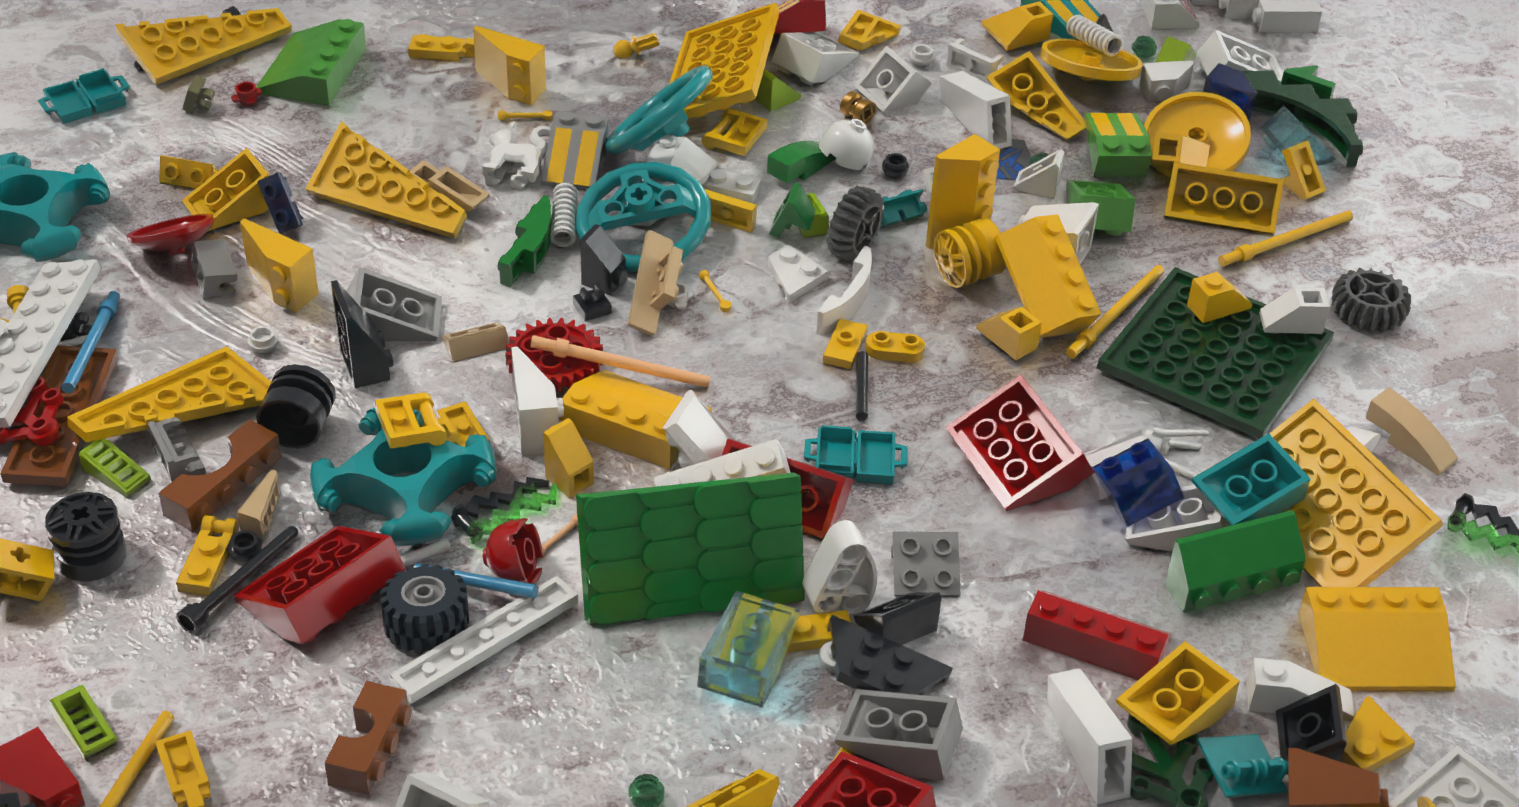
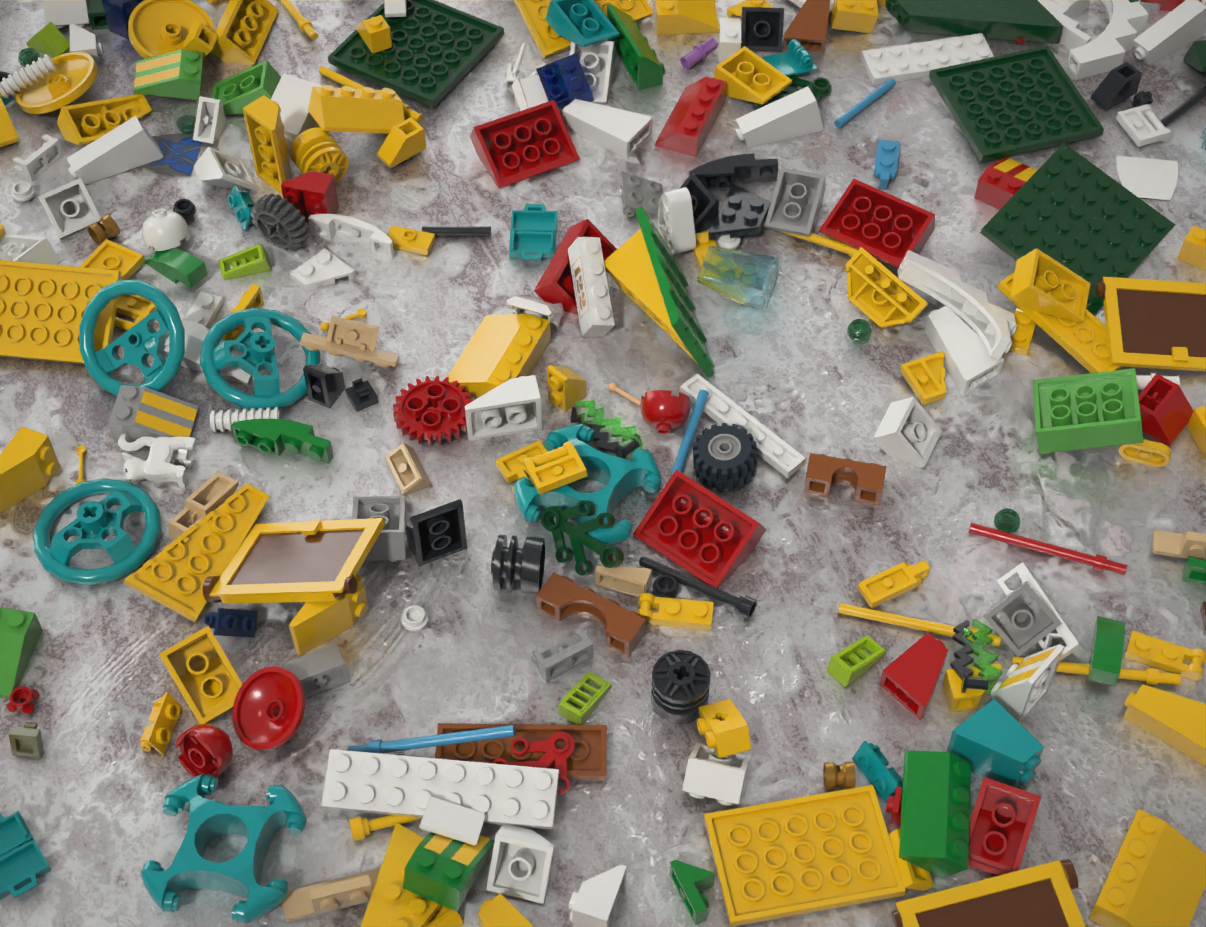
camera: 90 degrees left, 10 degrees up
yellow wing [67,346,271,443] -> none
light nougat bar [530,335,710,388] -> none
green slope [769,182,815,238] -> none
yellow plate [865,331,925,363] -> none
none -> teal piece [33,478,161,586]
none -> yellow plate [79,239,145,280]
none -> red cylinder [175,724,233,778]
none -> door [203,518,385,604]
none -> red slope [281,171,339,222]
none -> dark green plant [541,500,624,576]
none -> white slope [562,99,652,159]
none -> medium lavender axle [680,38,718,69]
none -> black slope [689,153,778,190]

